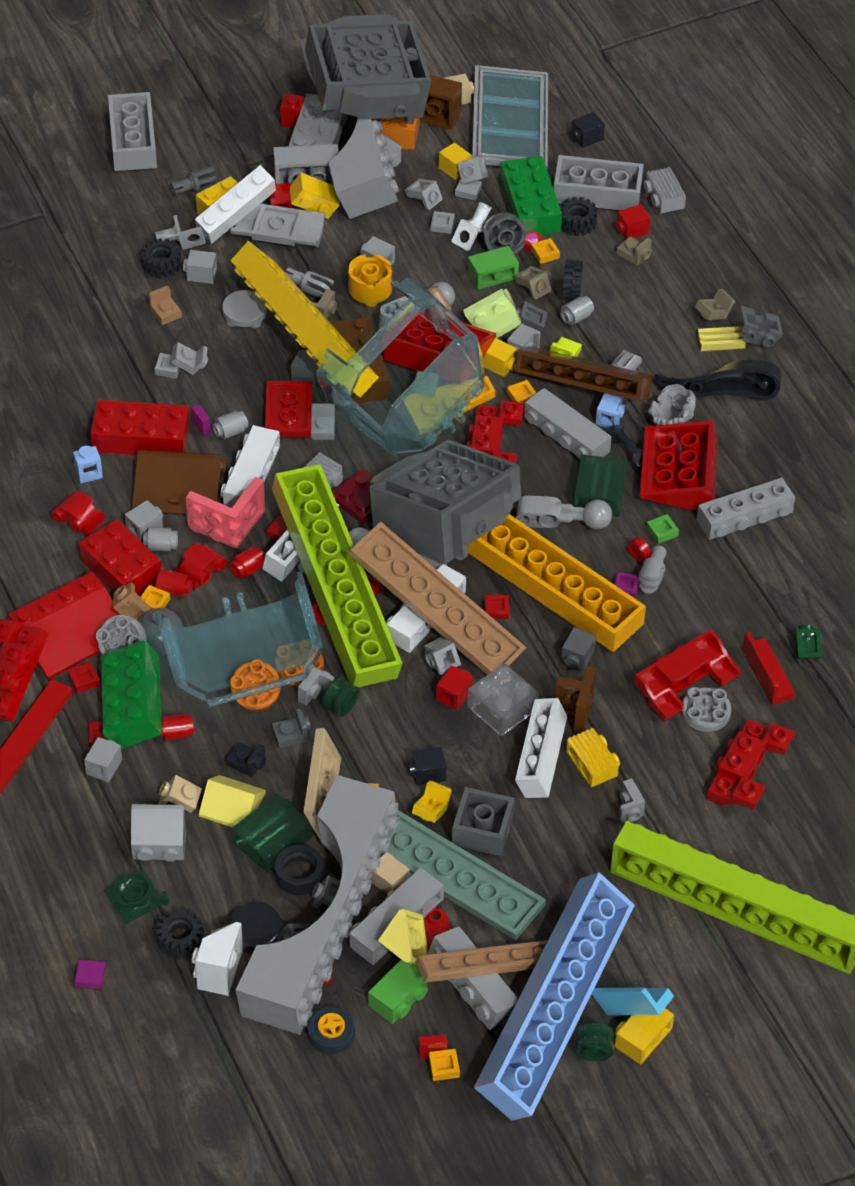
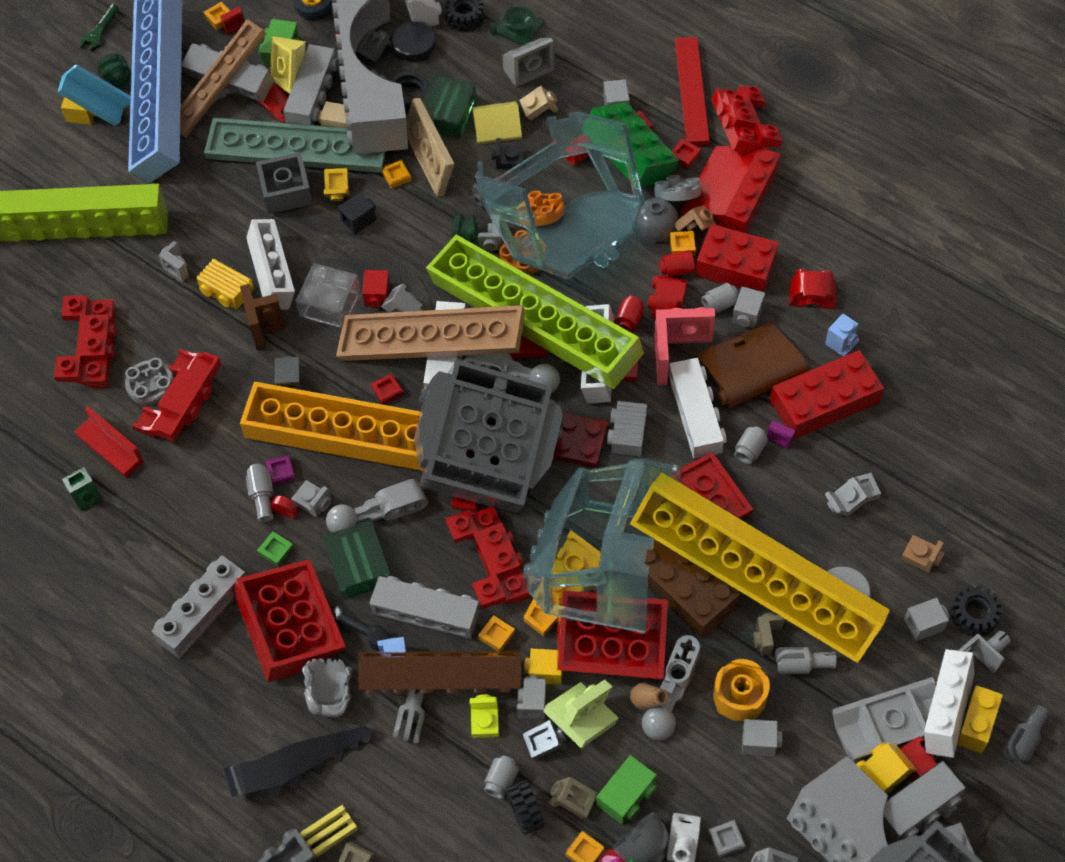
camera: 155 degrees right, 10 degrees up
none -> dark green piece [79,4,119,51]
none -> light grey bracket [291,480,331,518]

